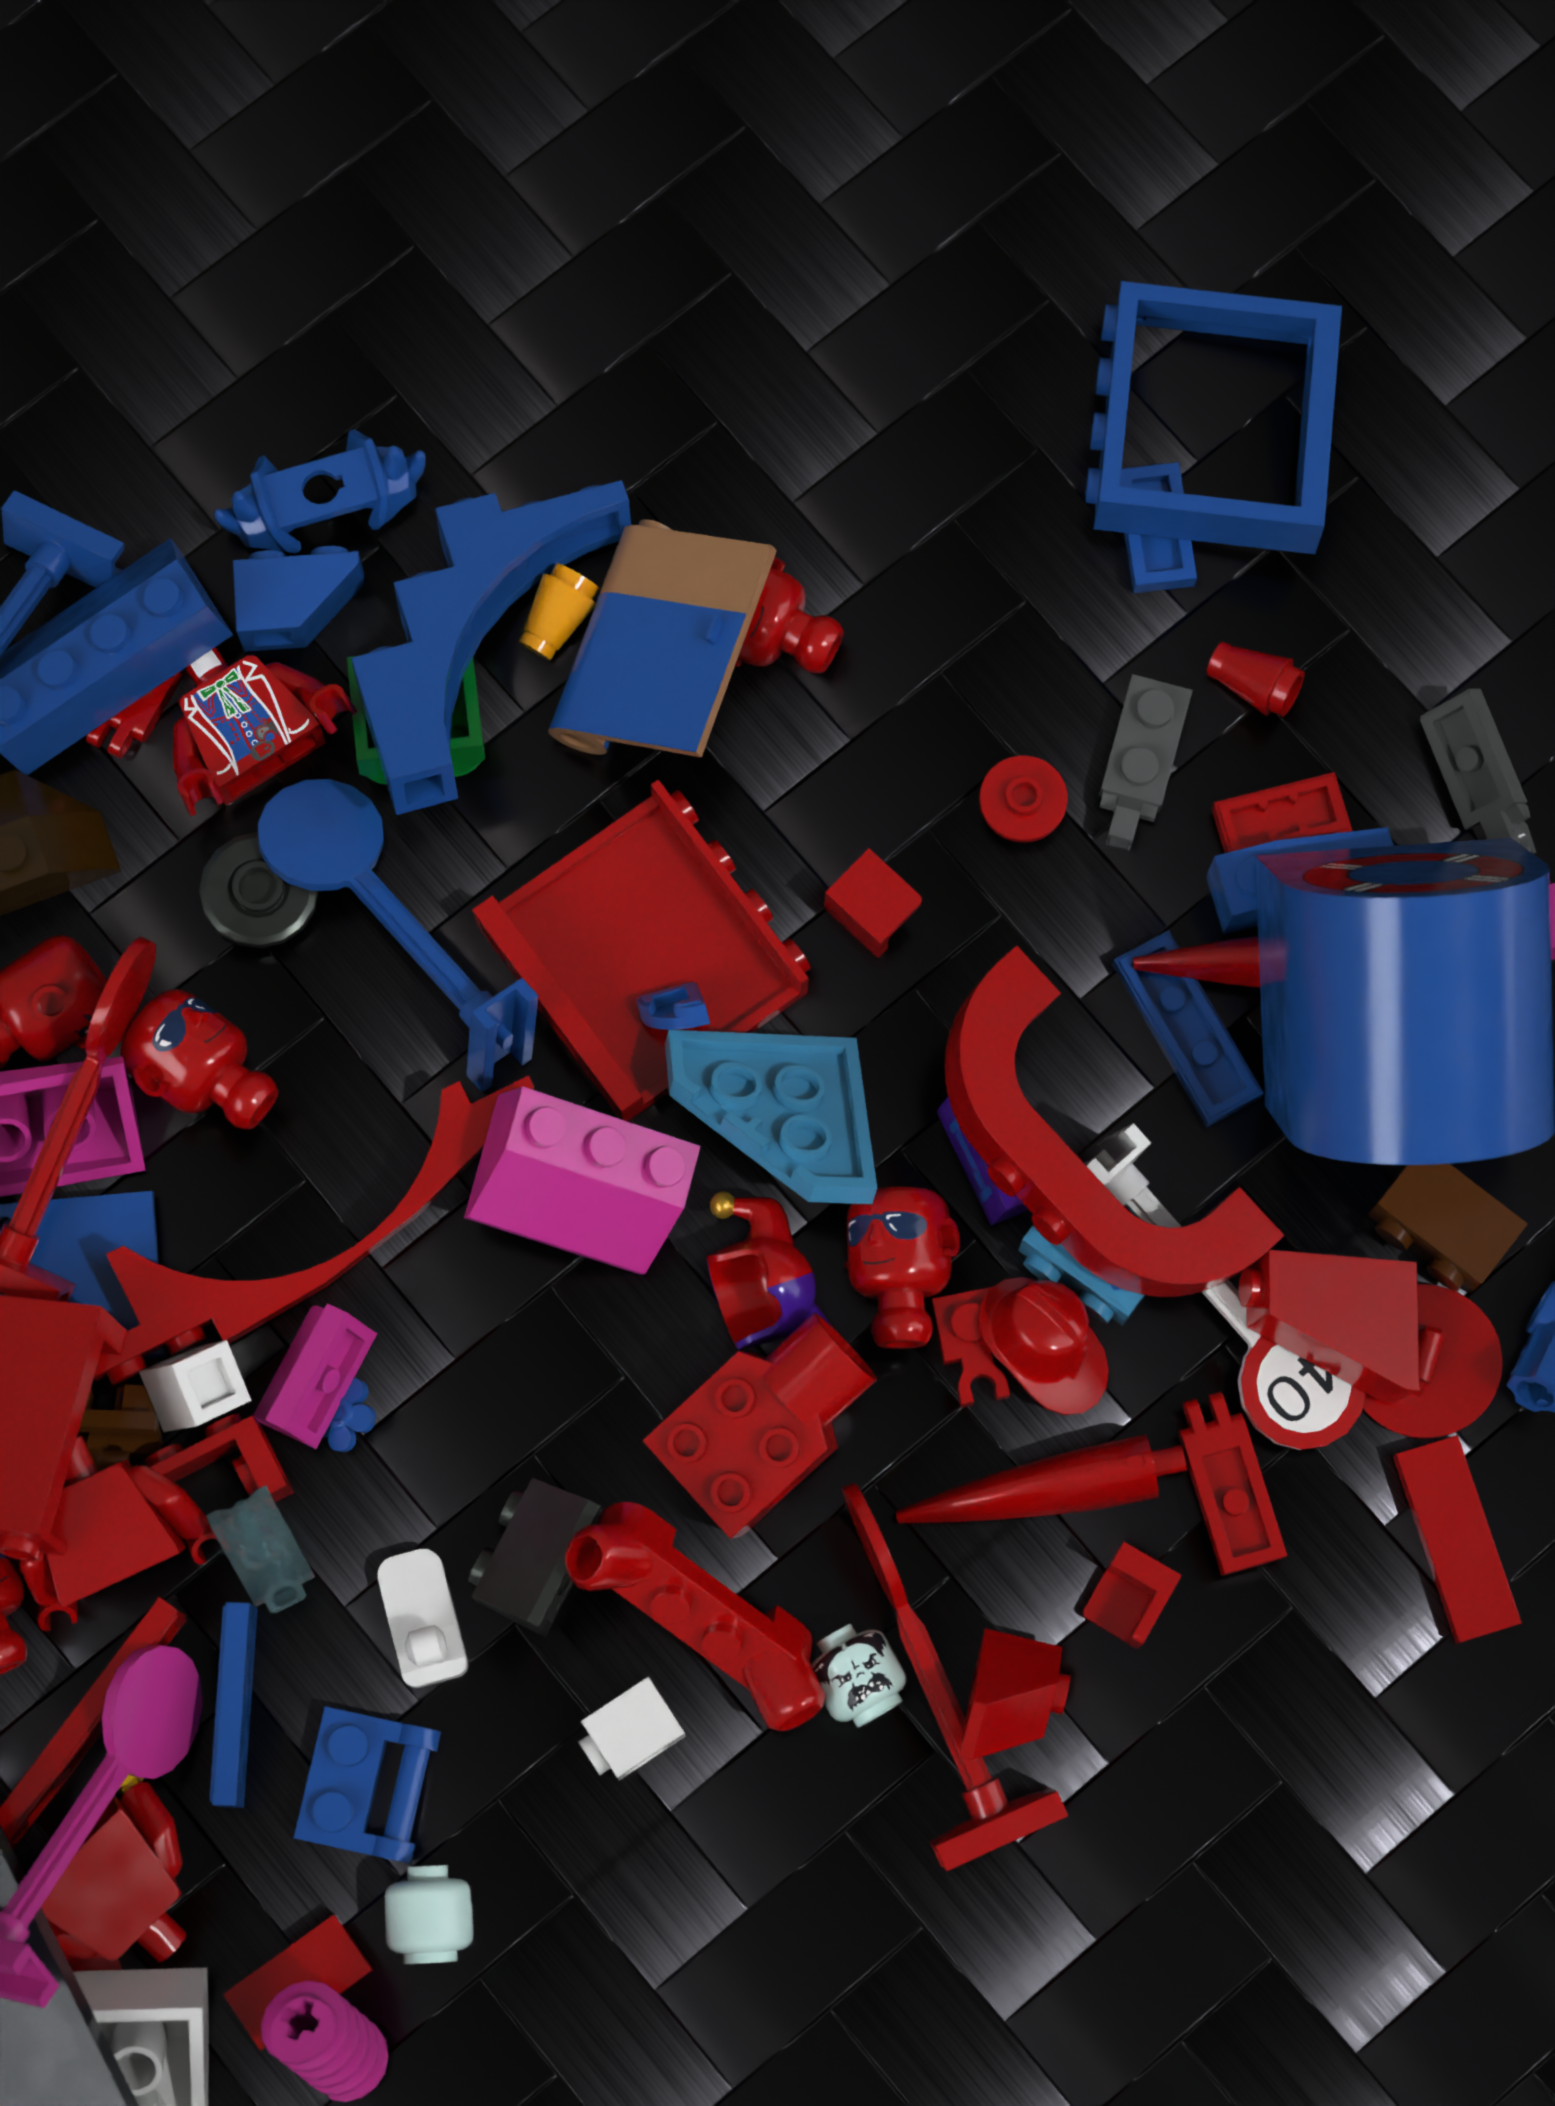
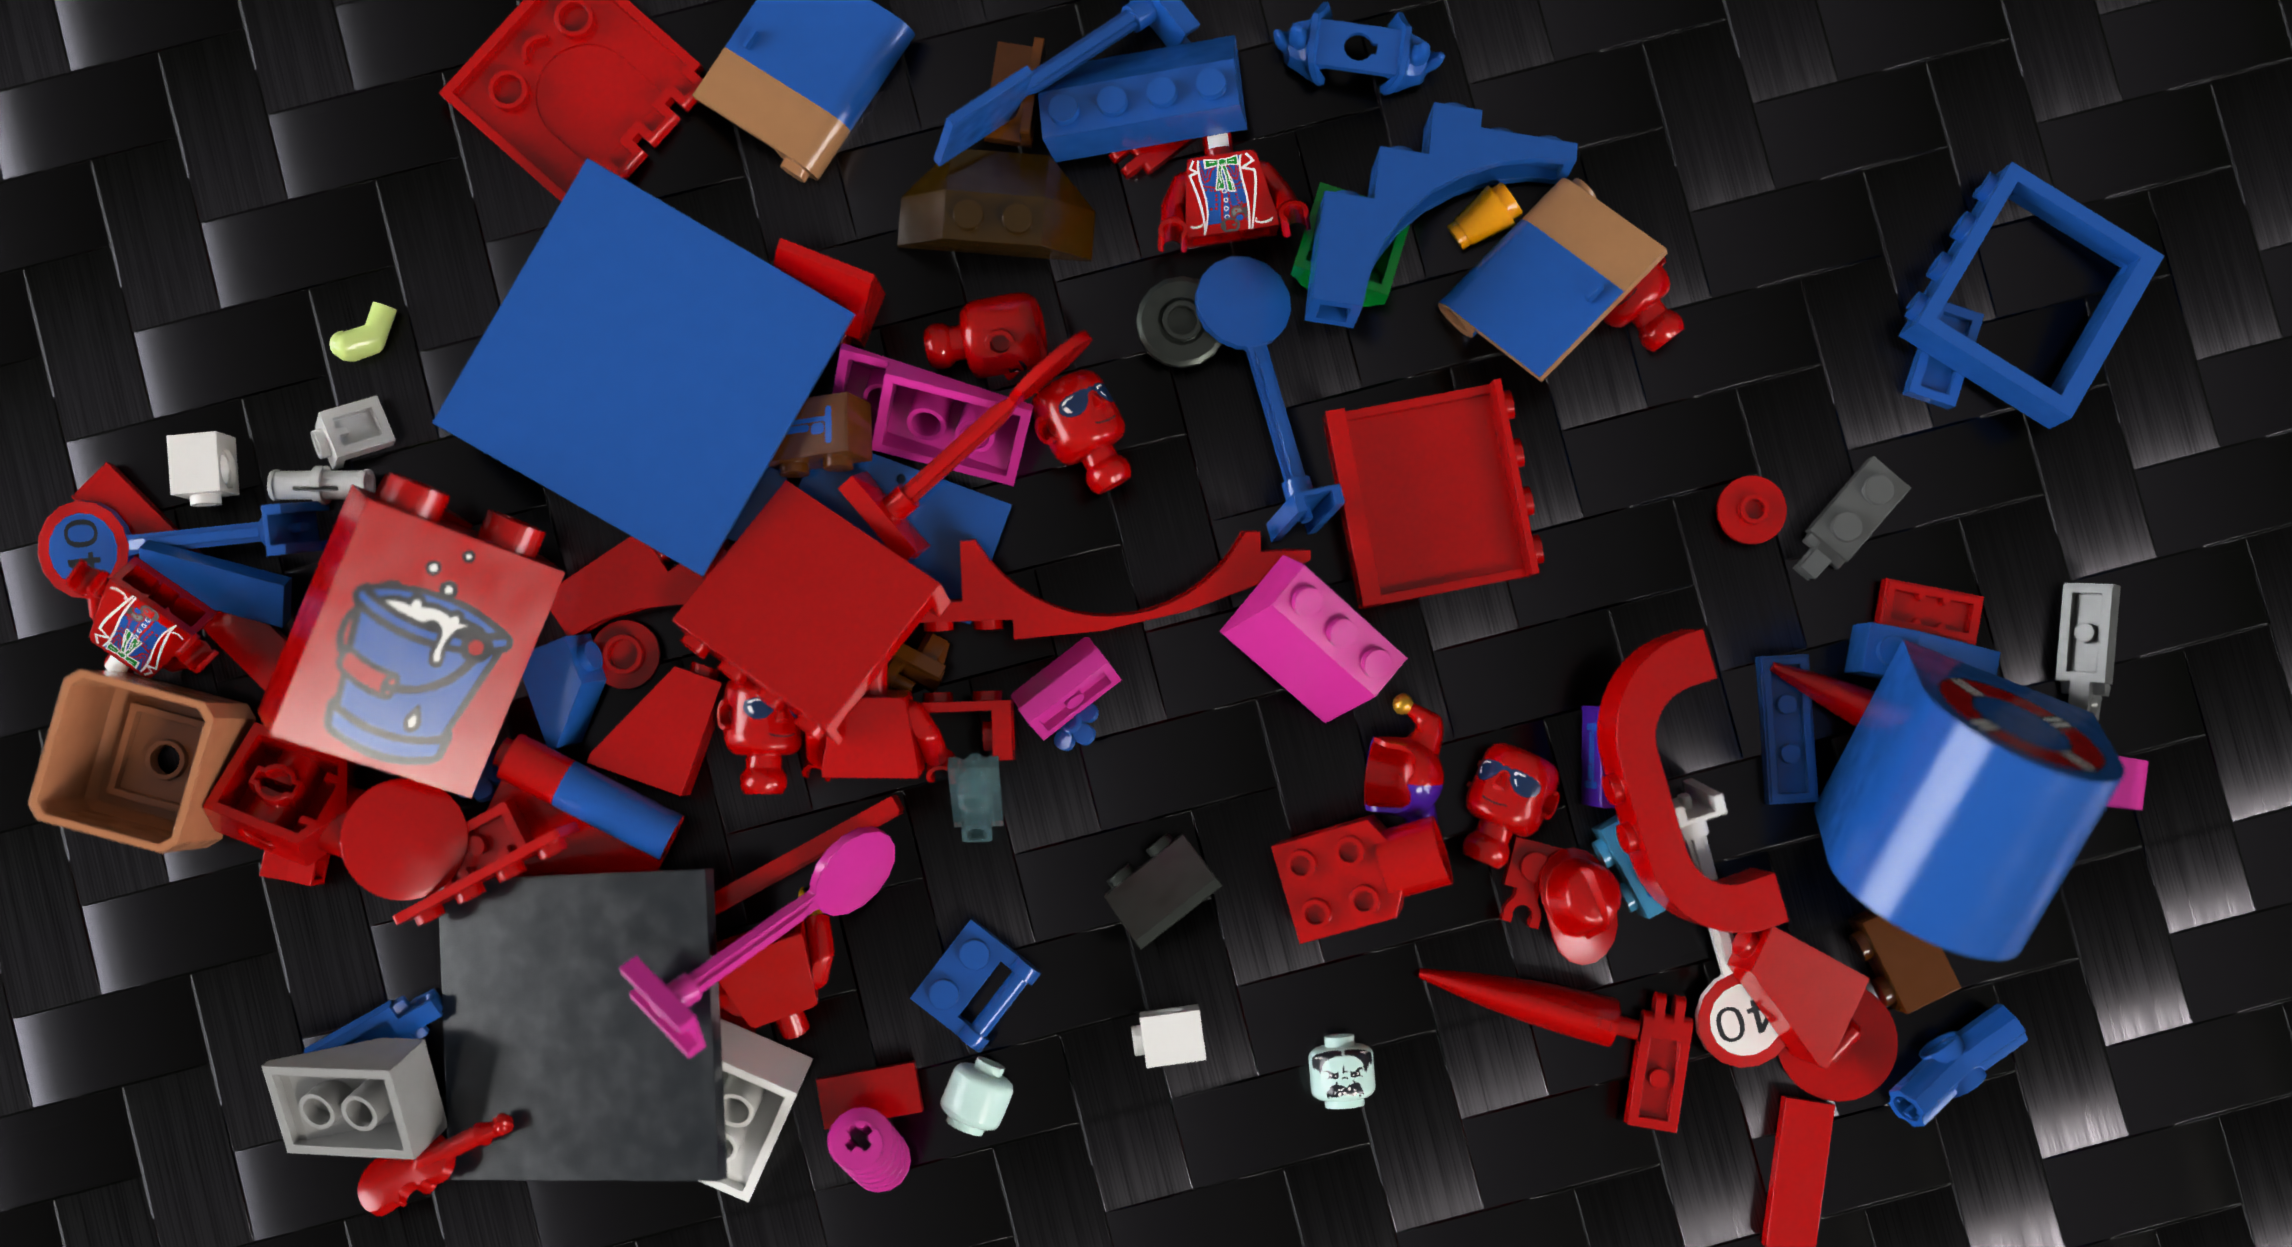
camera: 25 degrees right, 10 degrees up
white brick [139,1340,251,1432] -> none
blue tile [209,1602,257,1808] -> none
blue slope [233,546,365,652] -> none
white piece [377,1549,468,1688] -> none
red plate [565,1502,826,1731] -> none
blue tile [635,982,710,1030] -> none
dark azure plate [665,1030,877,1204] -> none
red panel [824,848,922,958] -> none
red piece [842,1482,1068,1871] -> none
red slope [959,1628,1071,1760] -> none
red panel [1082,1542,1182,1649] -> none
red cone [1206,641,1305,717] -> none

